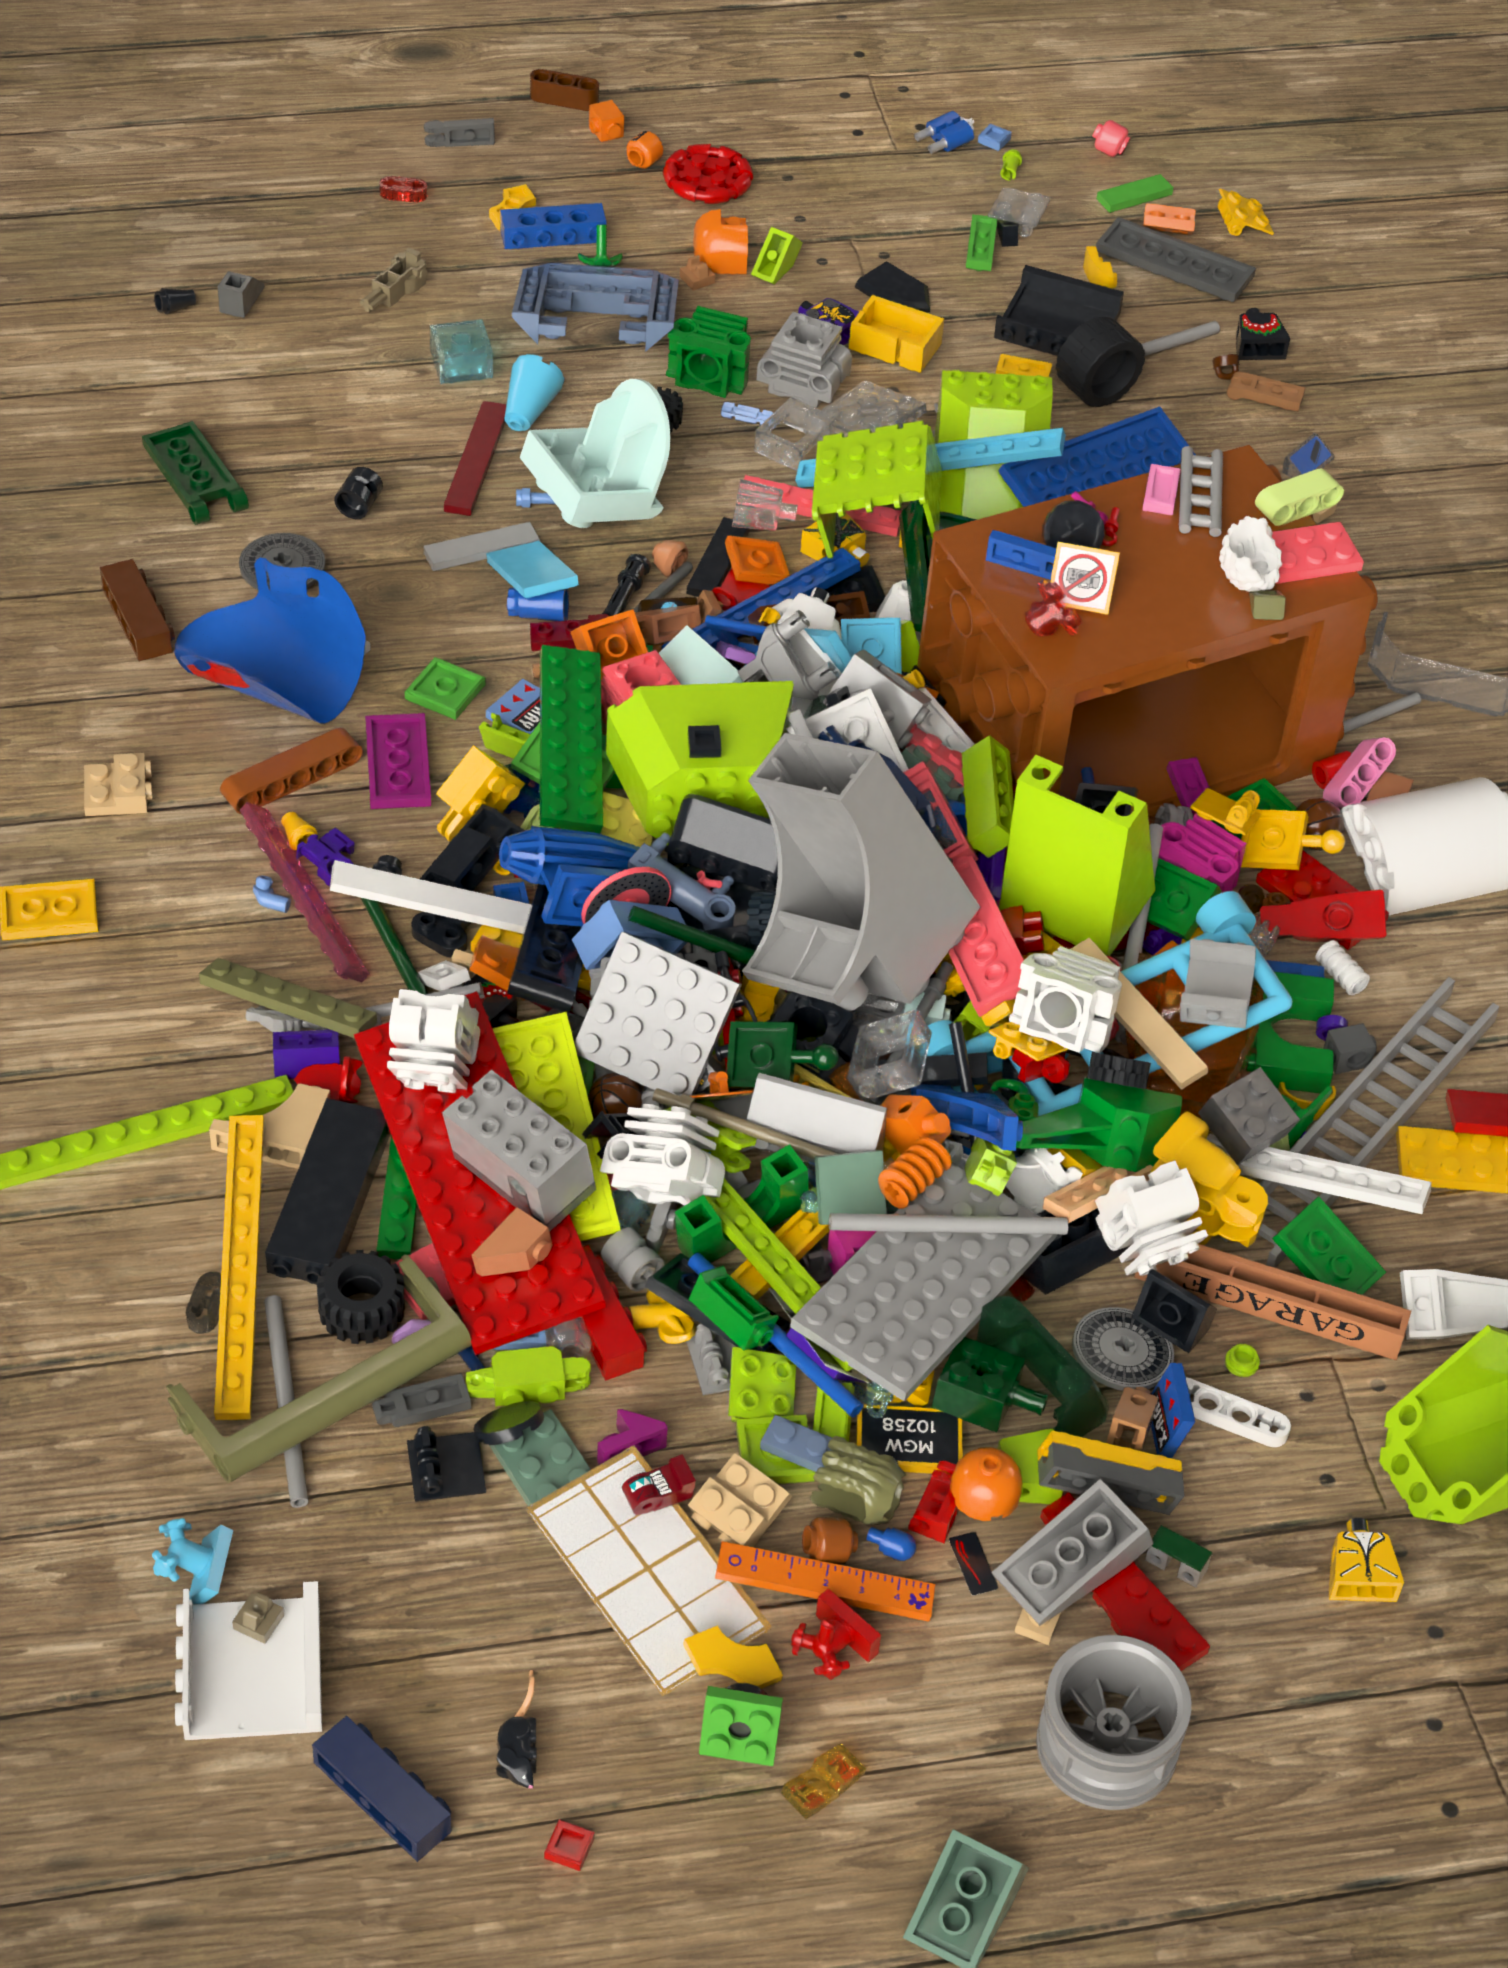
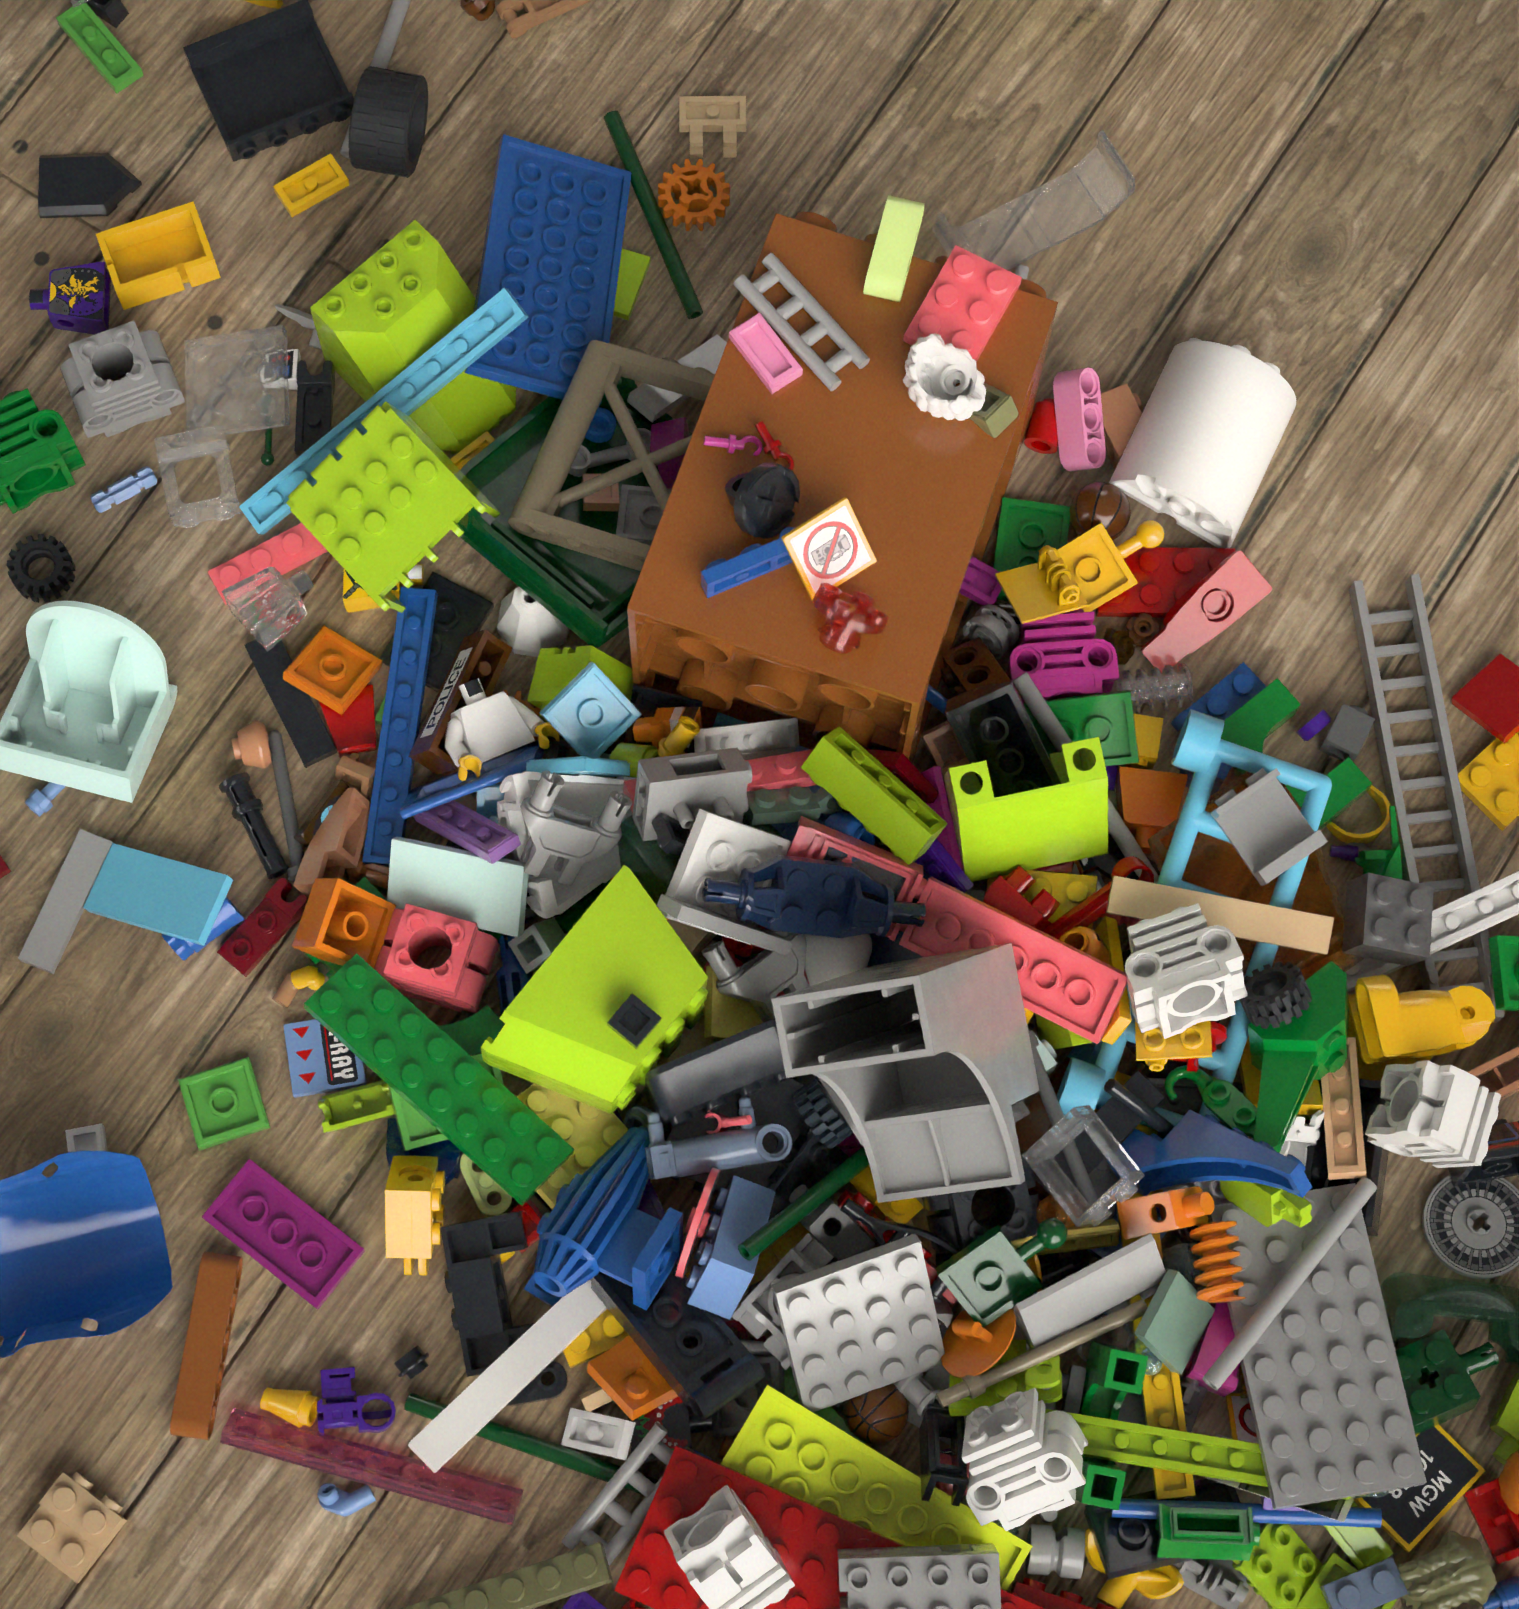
camera: 45 degrees left, 25 degrees up
slope [1282,433,1335,478] -> none
white piece [1315,940,1370,995] -> none

